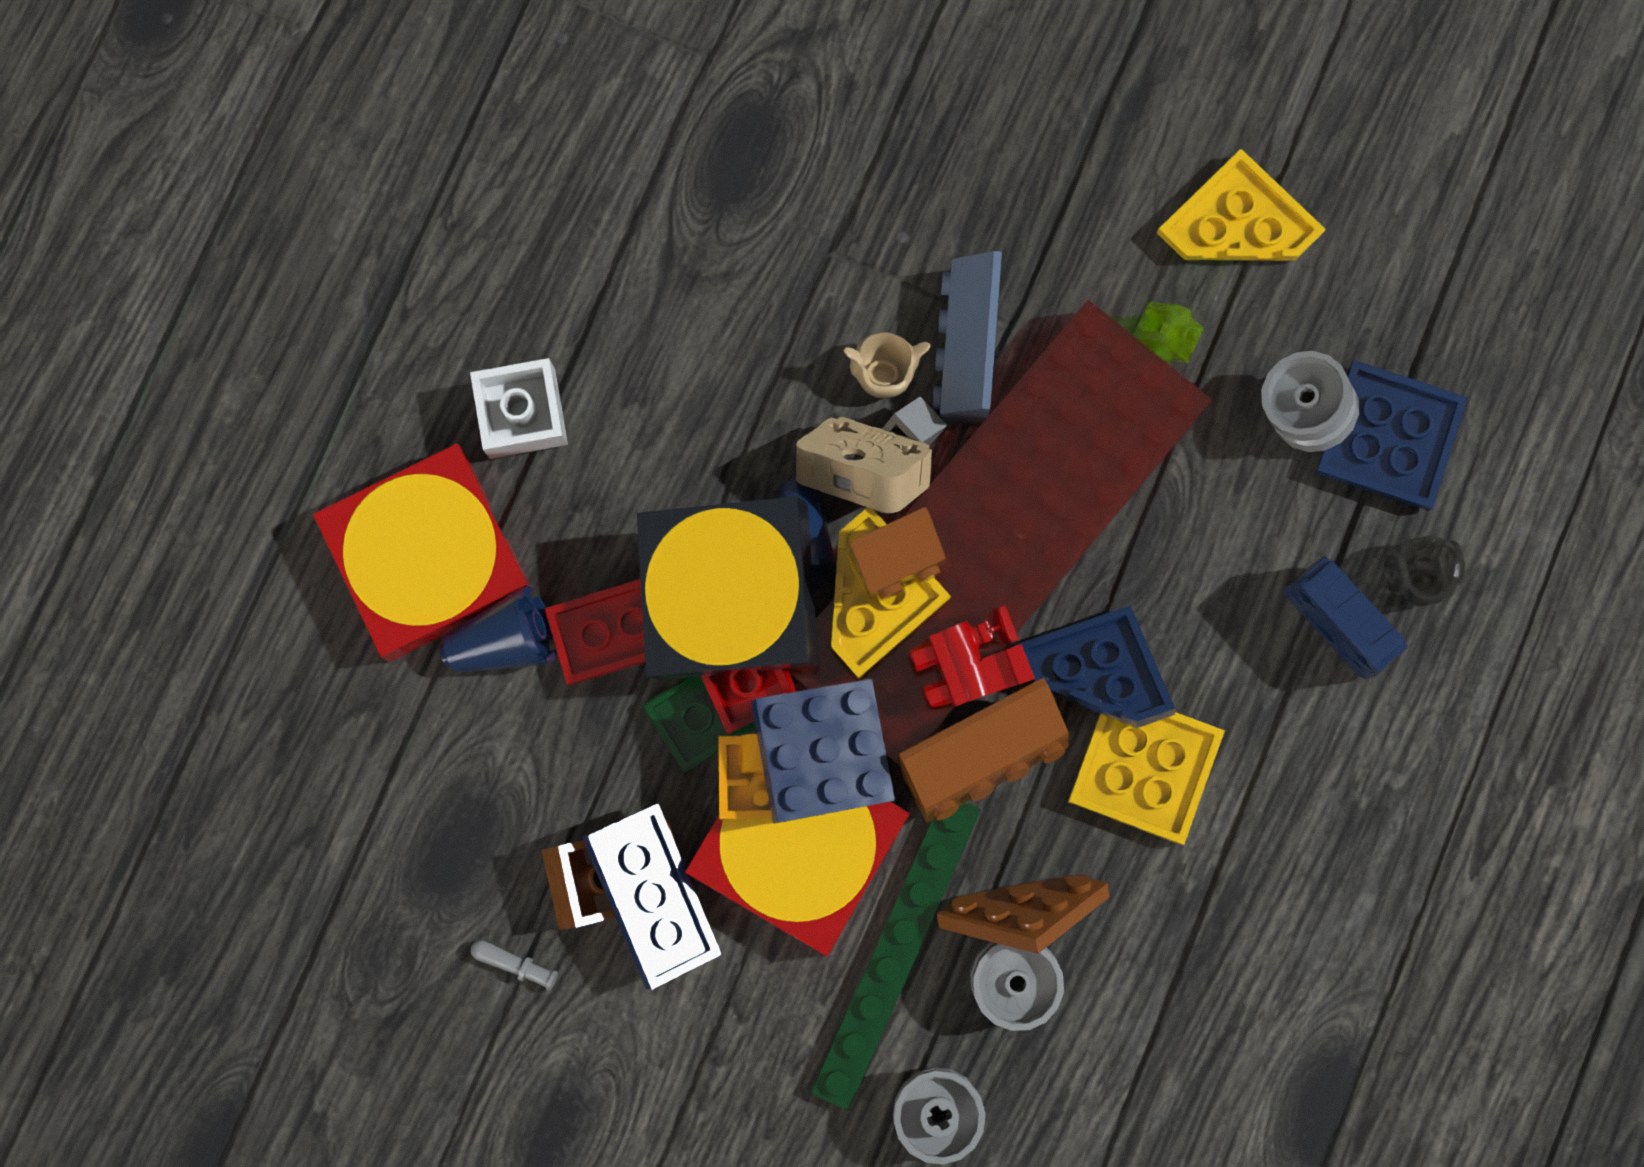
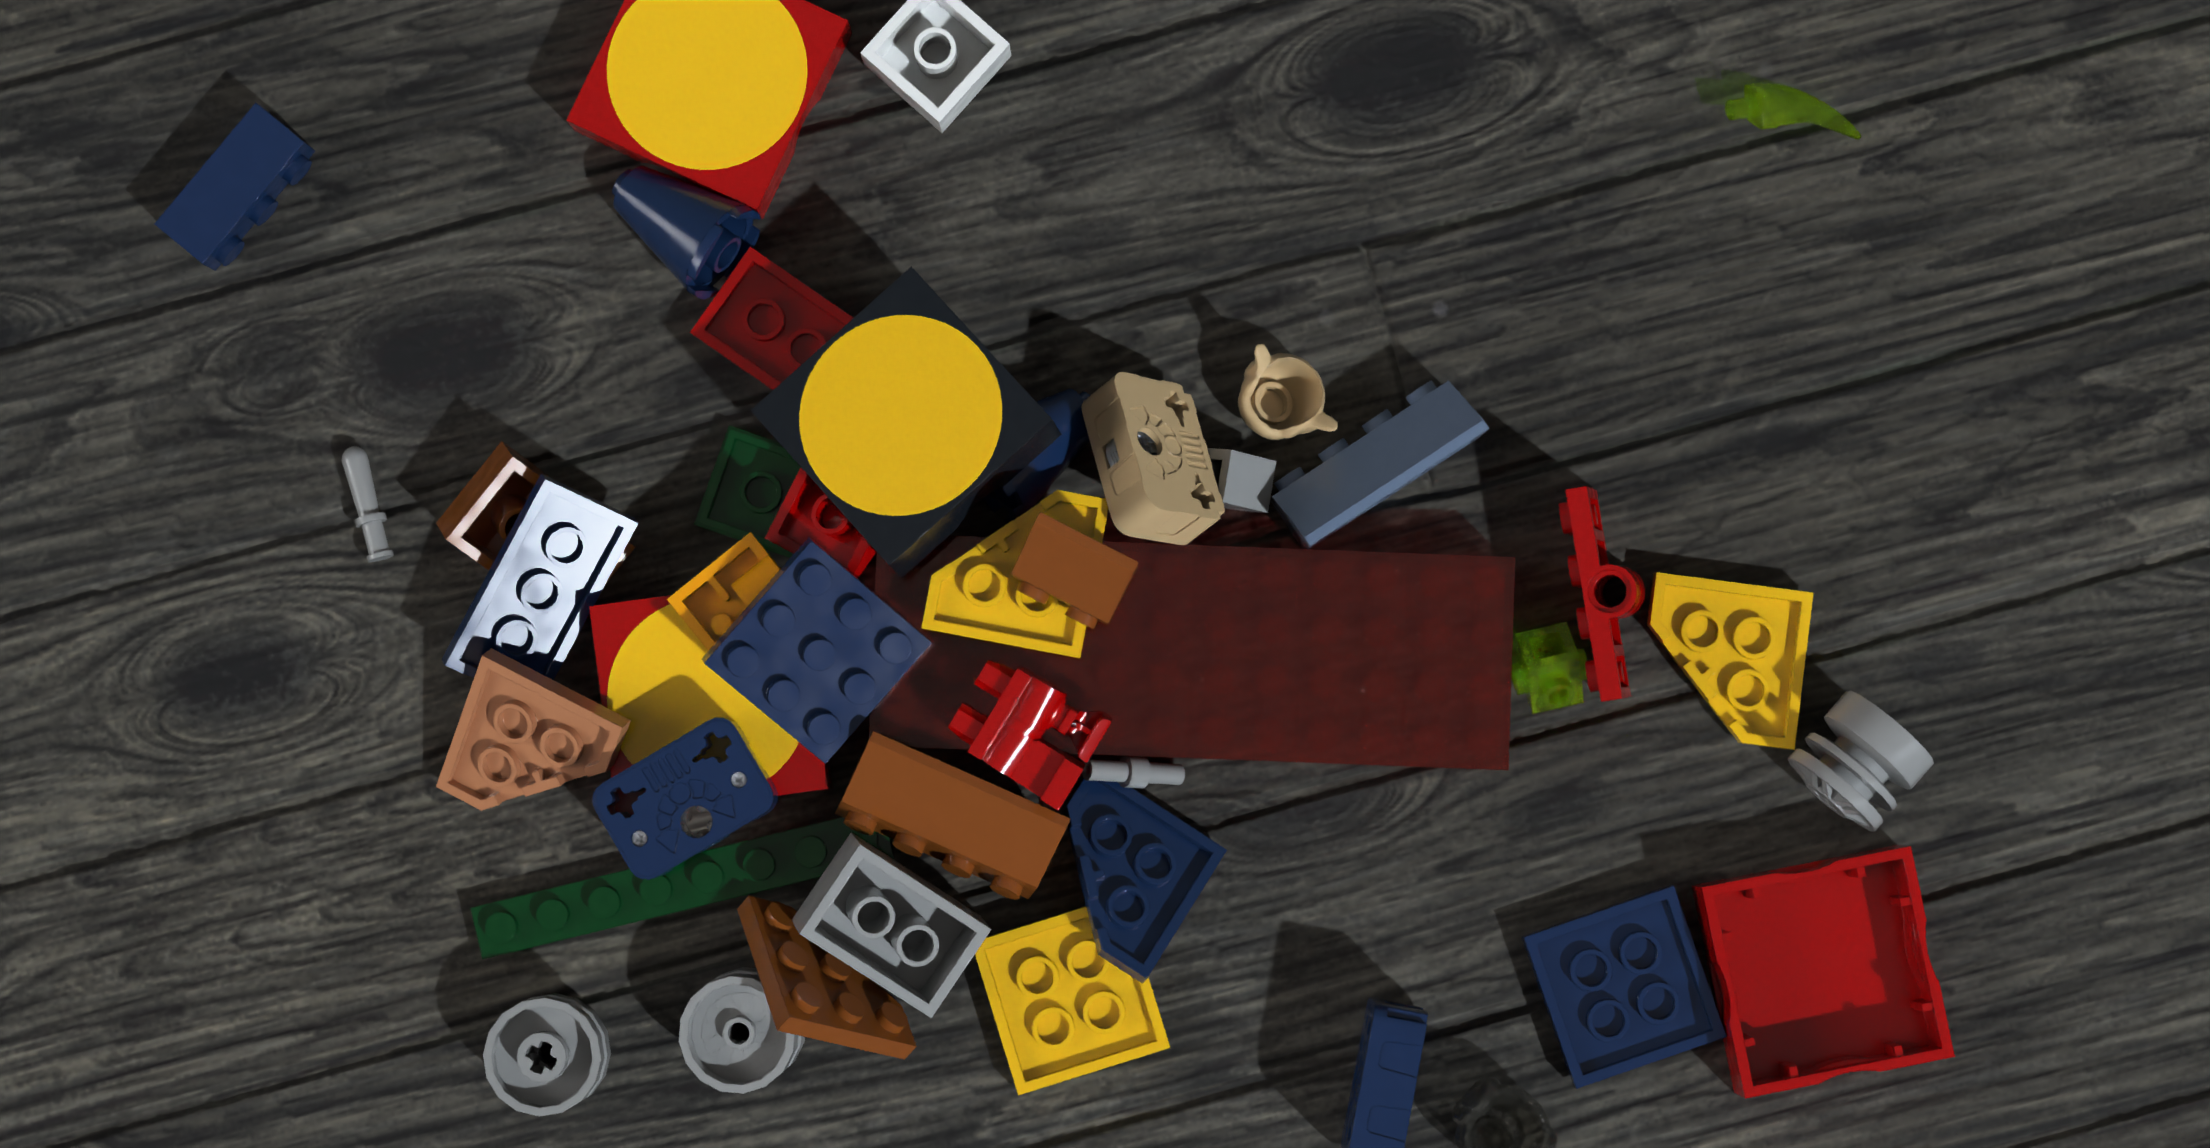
camera: 45 degrees right, 5 degrees up
light grey wheel [1261,351,1359,452] -> none
none -> dark blue brick [154,103,315,271]
none -> nougat plate [436,648,631,811]
none -> dark blue axle [592,717,778,880]
none -> light grey brick [792,832,992,1018]
none -> light grey bar [1082,756,1185,789]
none -> red plate [1559,486,1646,702]
none -> red tile [1691,845,1955,1099]
none -> light grey wheel [1788,691,1934,832]

